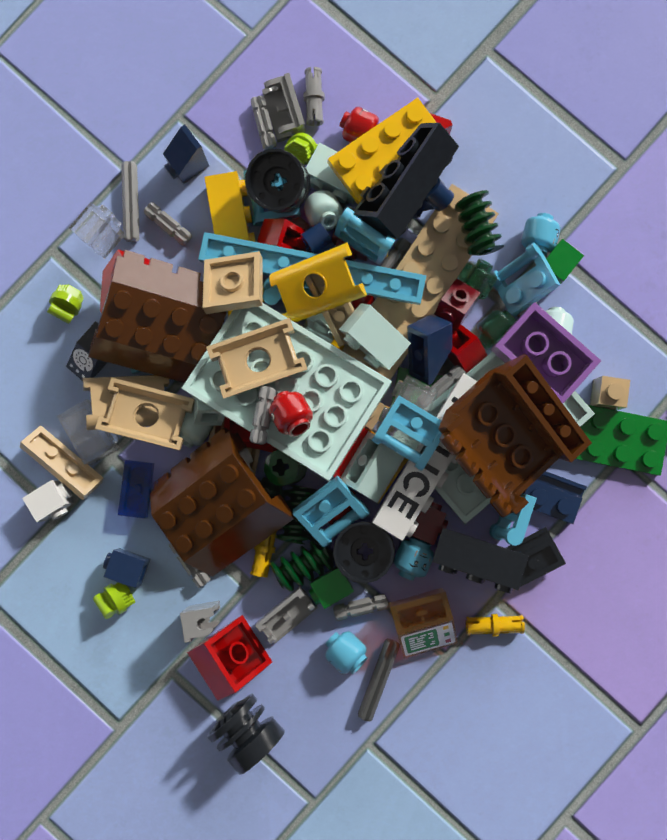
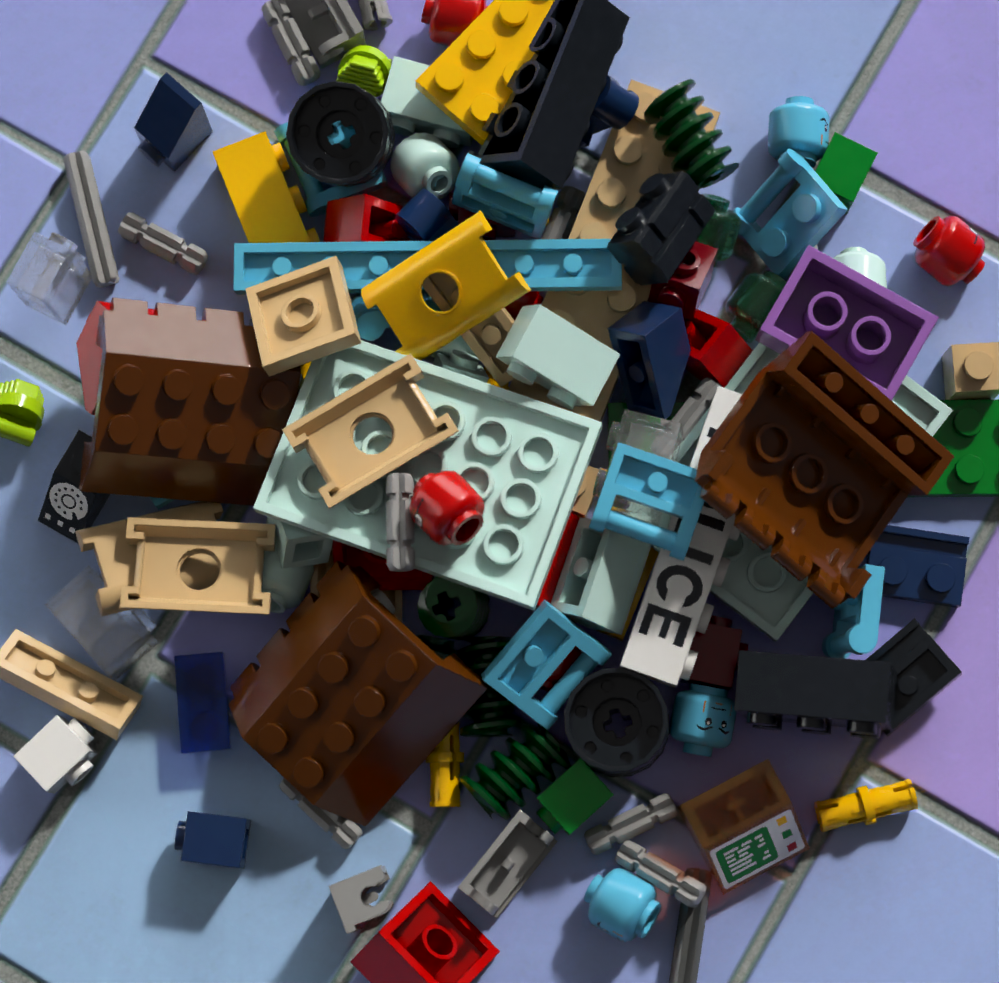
camera: 15 degrees left, 5 degrees down
lime piece [93,582,135,619] -> none
none -> black brick [607,171,716,286]
none -> light grey axle [615,840,707,908]
none -> red head [913,216,985,286]

